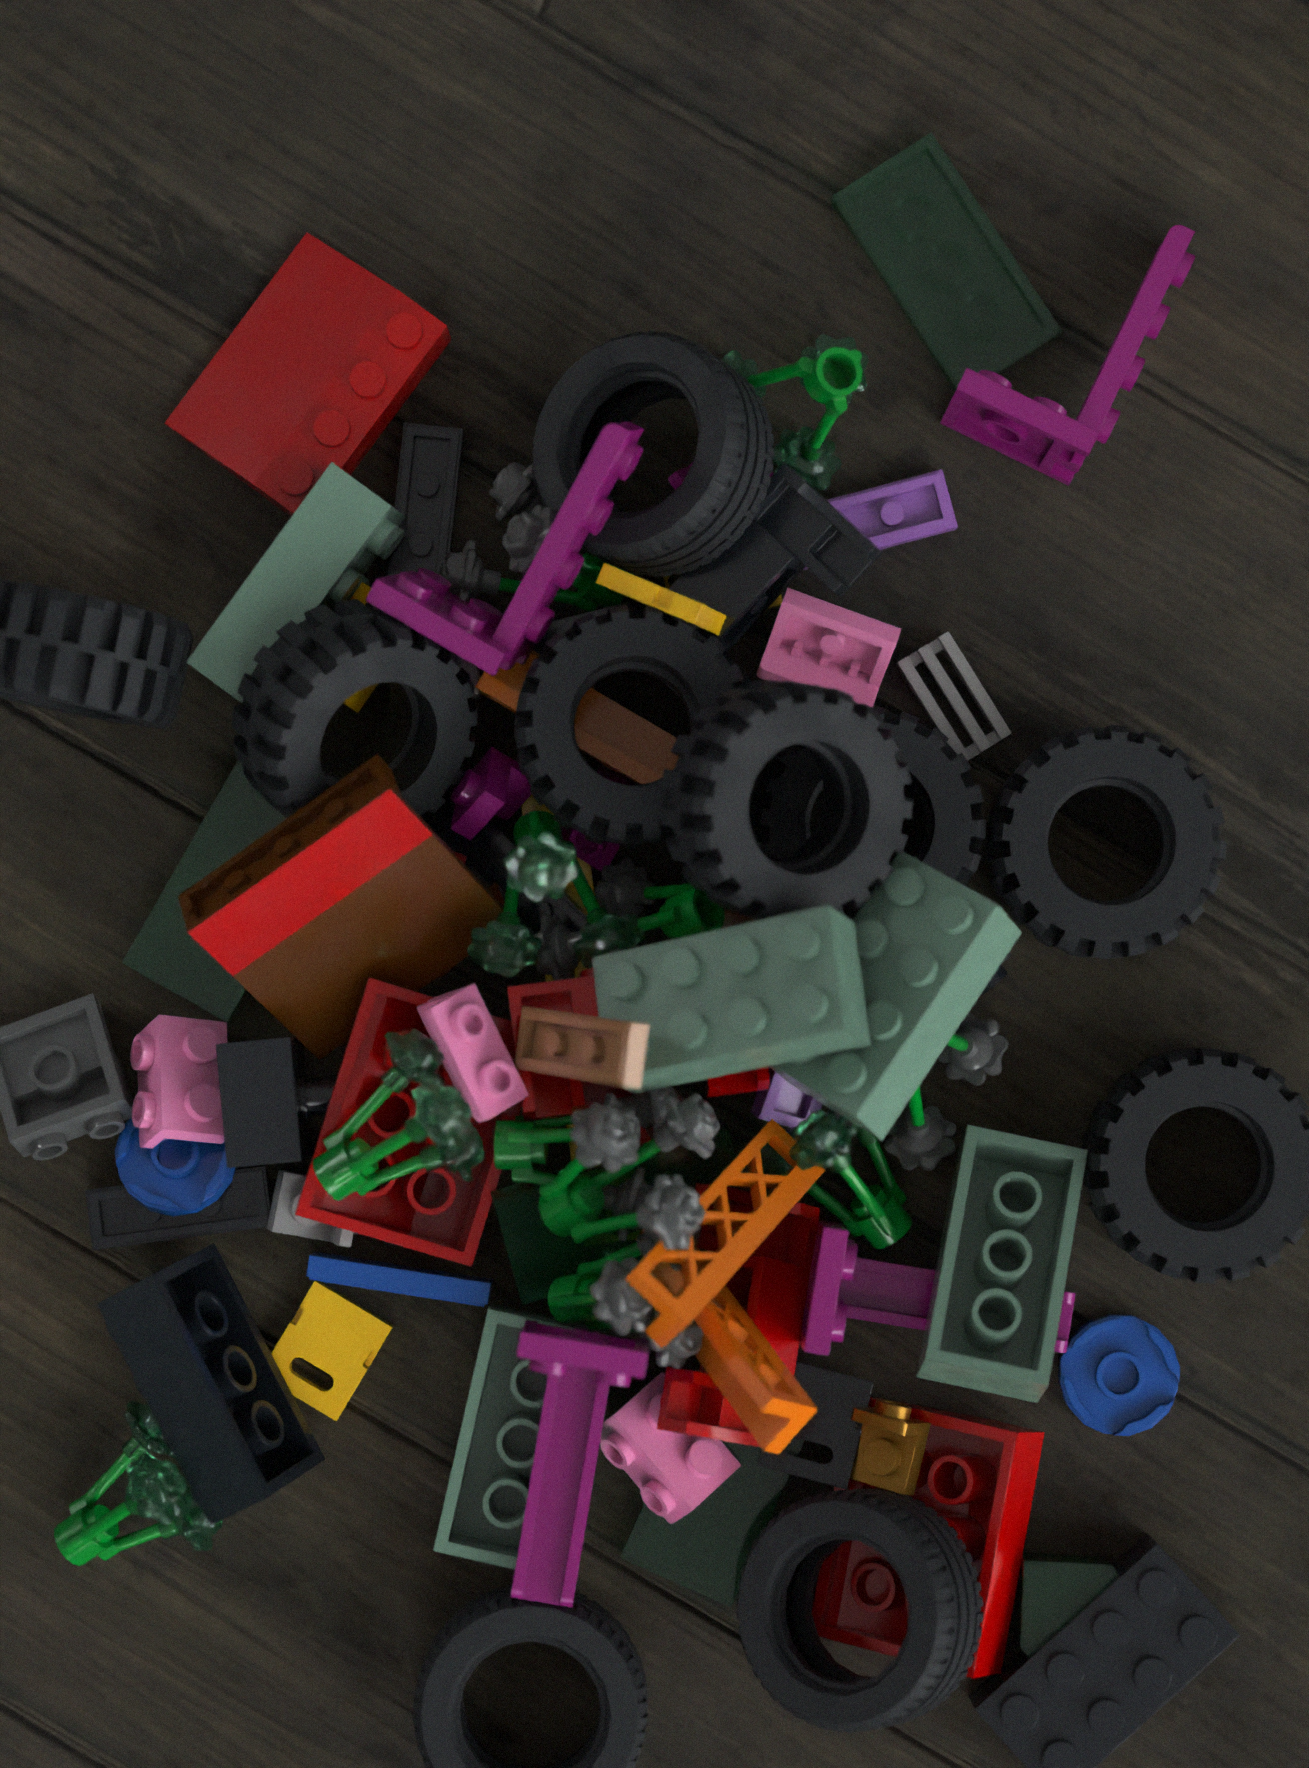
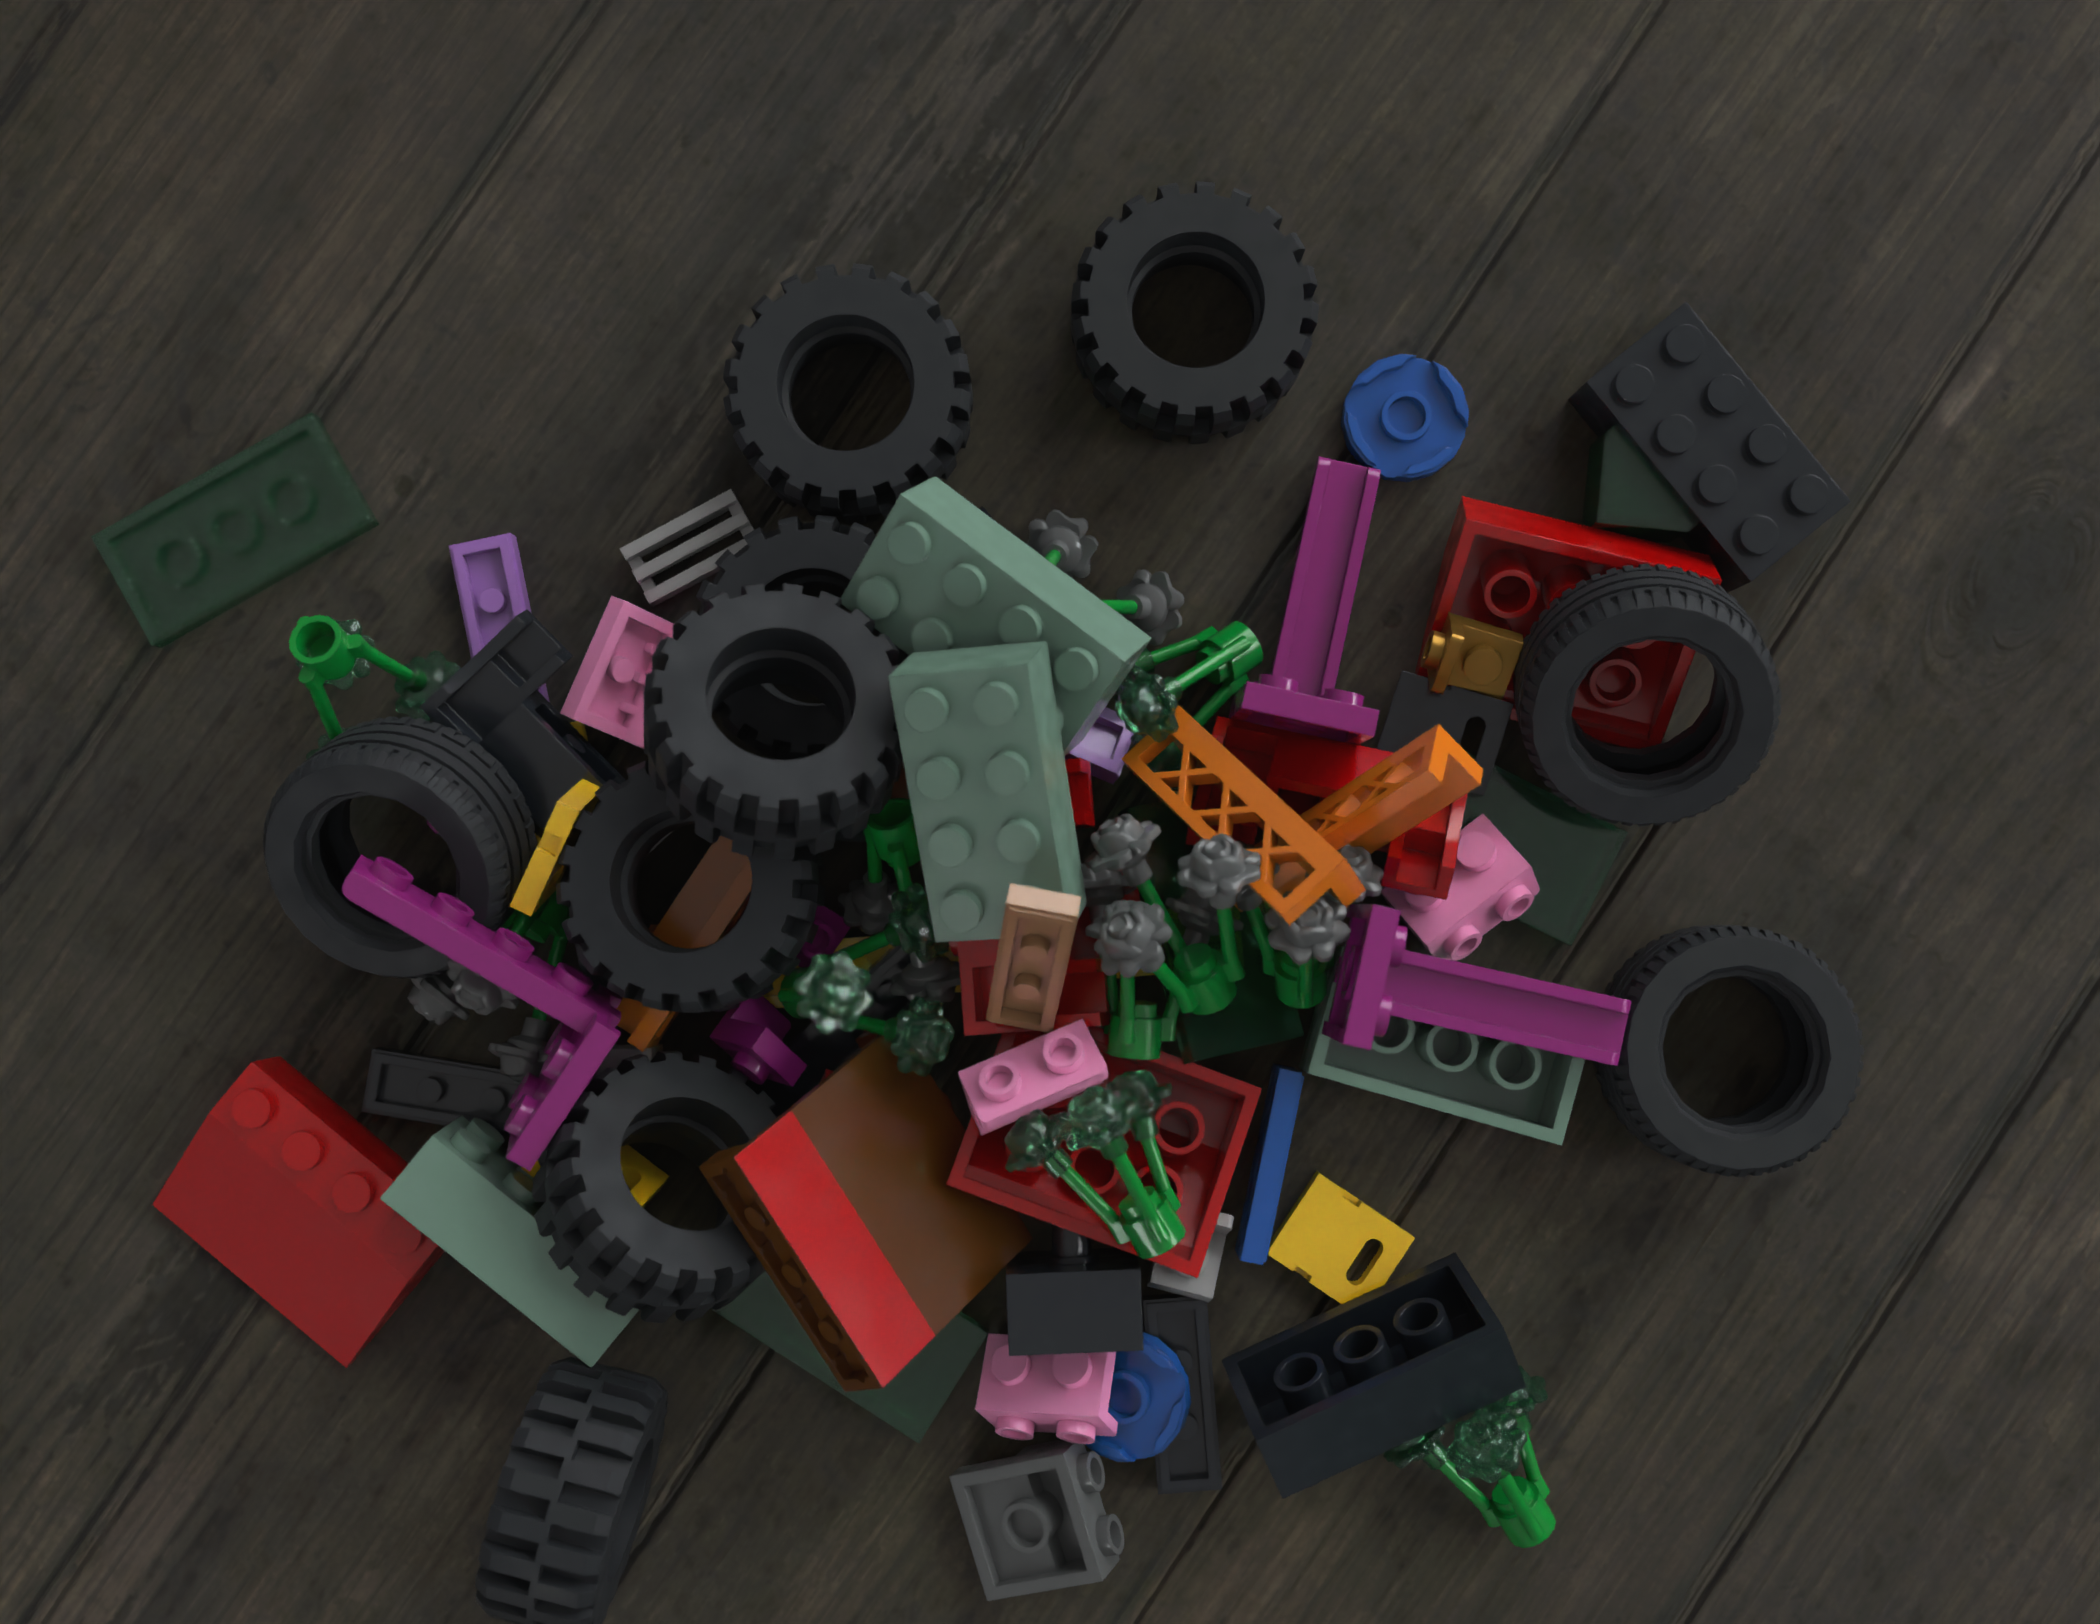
camera: 85 degrees left, 0 degrees up
sand green brick [916,1125,1088,1403] -> none
magenta bracket [940,225,1196,486] -> none

